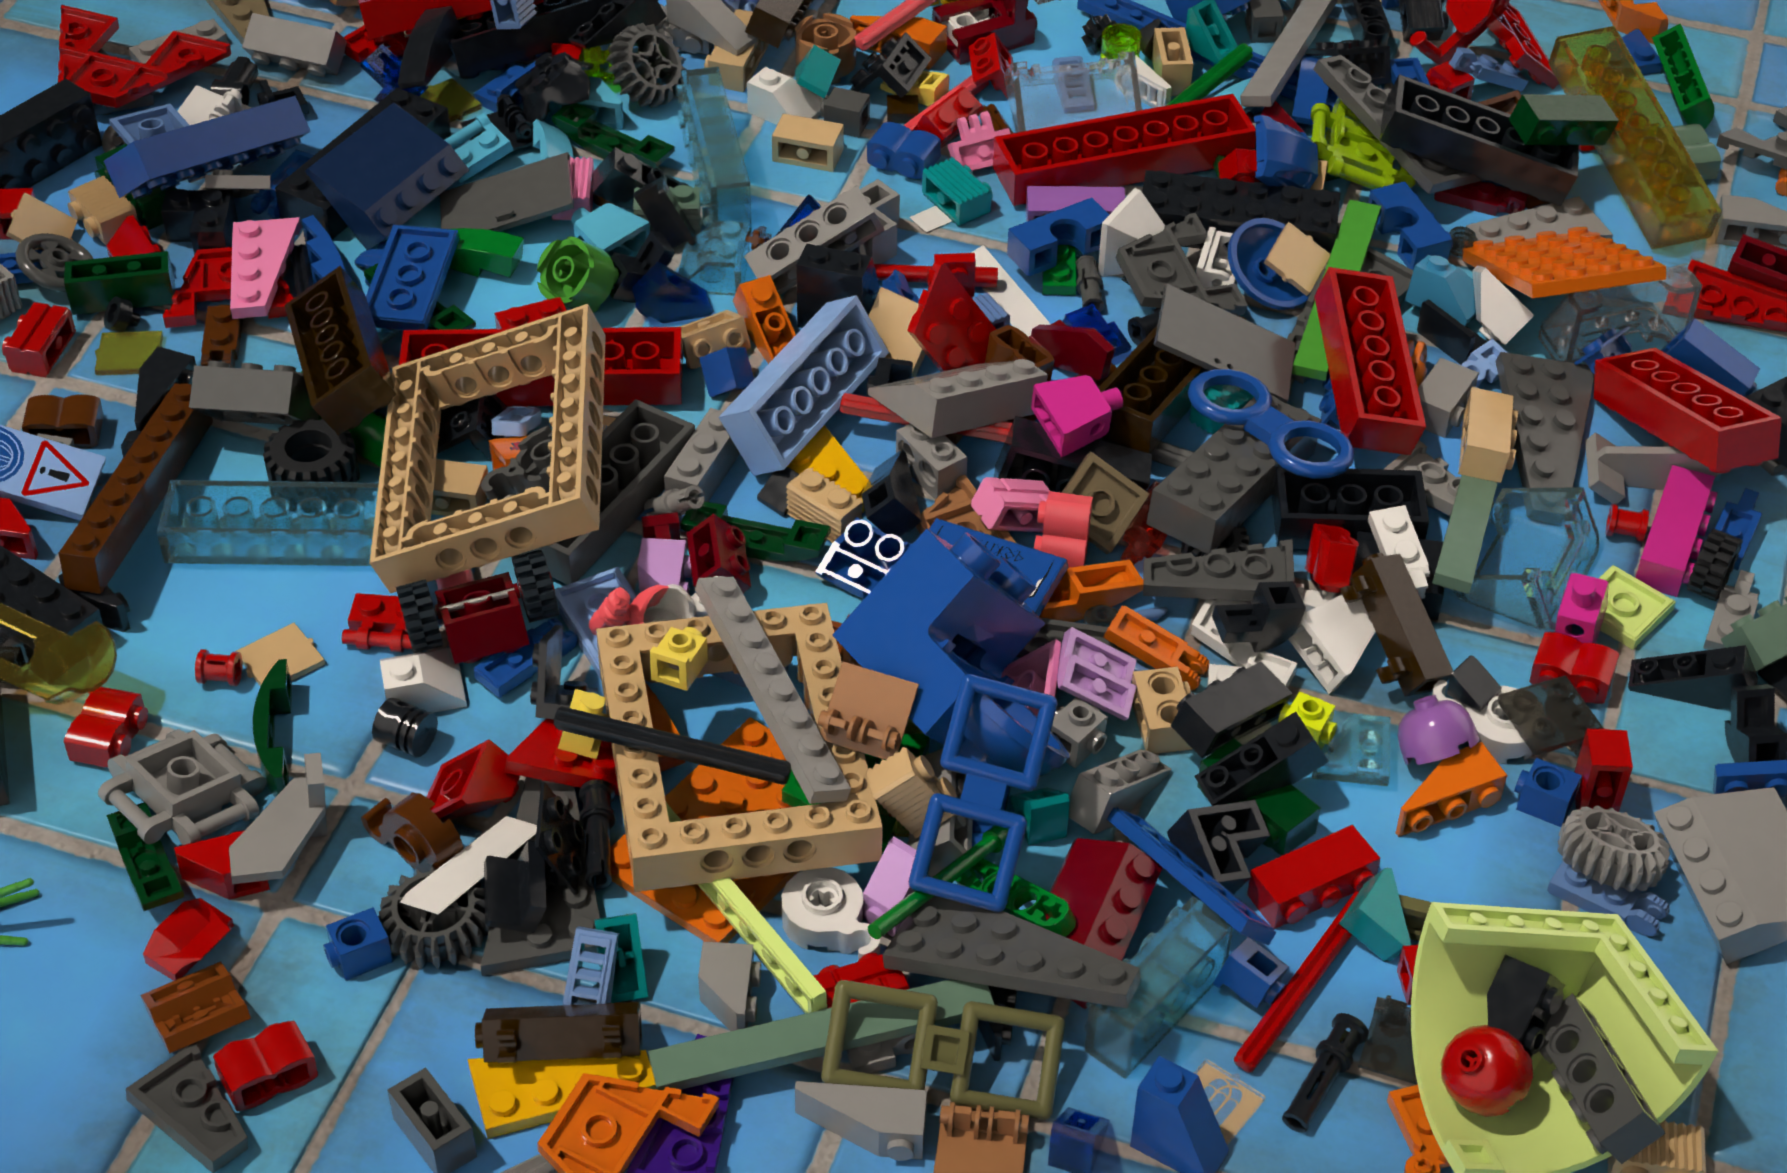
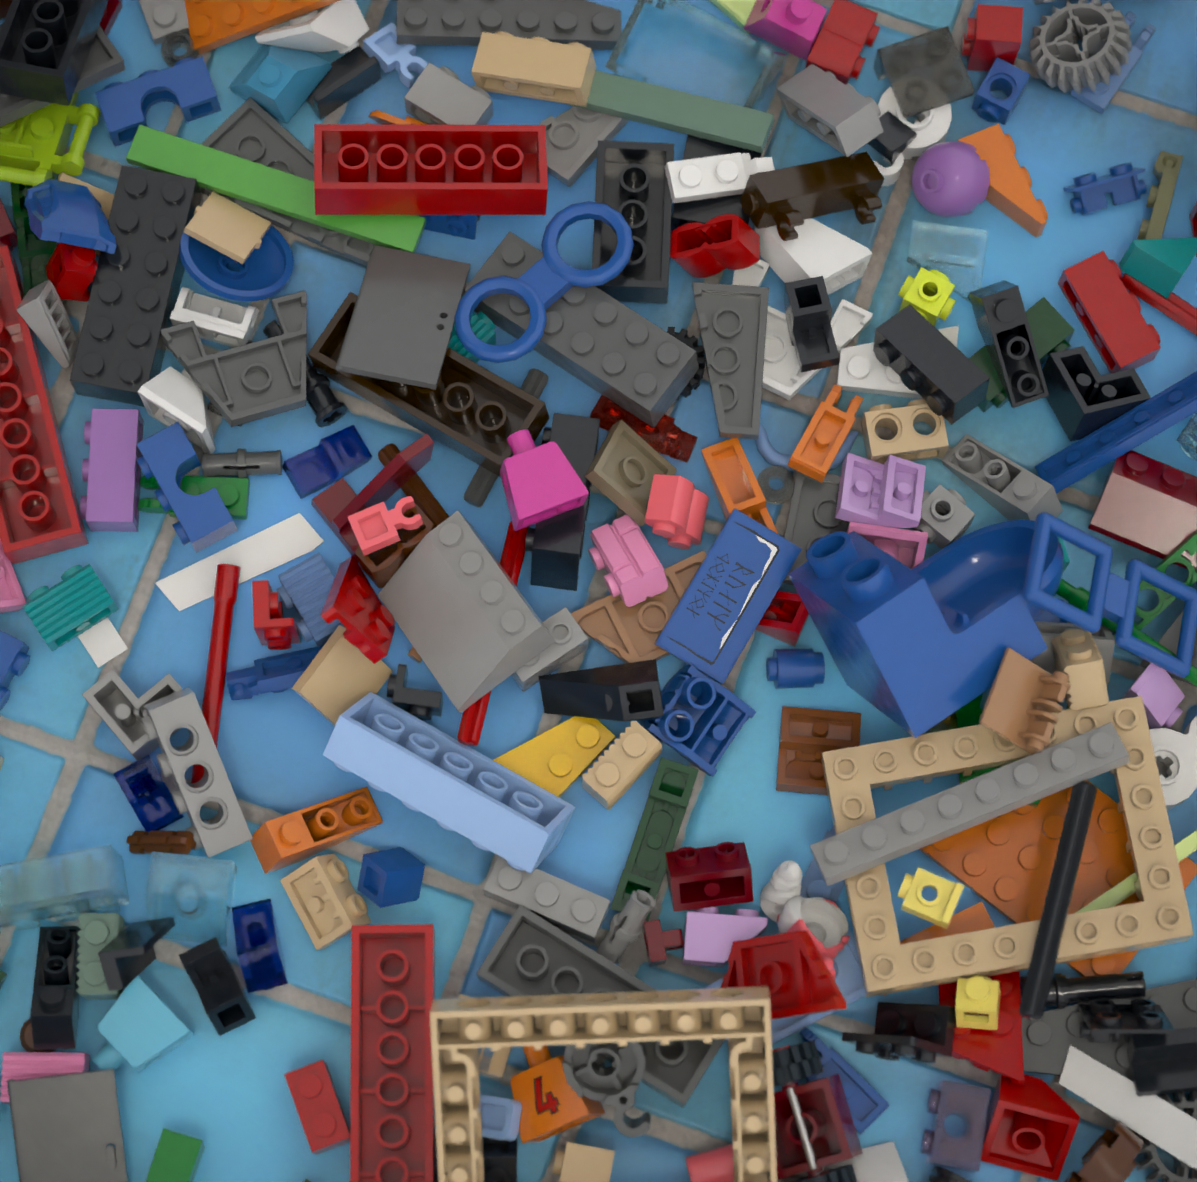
camera: 90 degrees left, 30 degrees up
bright green brick [537,236,619,313] -> none
black slope [757,466,799,517] -> none
black slope [796,244,880,328] -> none
none -> light grey slope [16,280,79,369]
none -> coral plate [348,496,423,556]
none -> red wing [721,931,847,1020]
none -> light grey brick [776,64,884,157]
none -> clear purple brick [921,1080,991,1173]
none -> blue hinge [1063,163,1147,215]

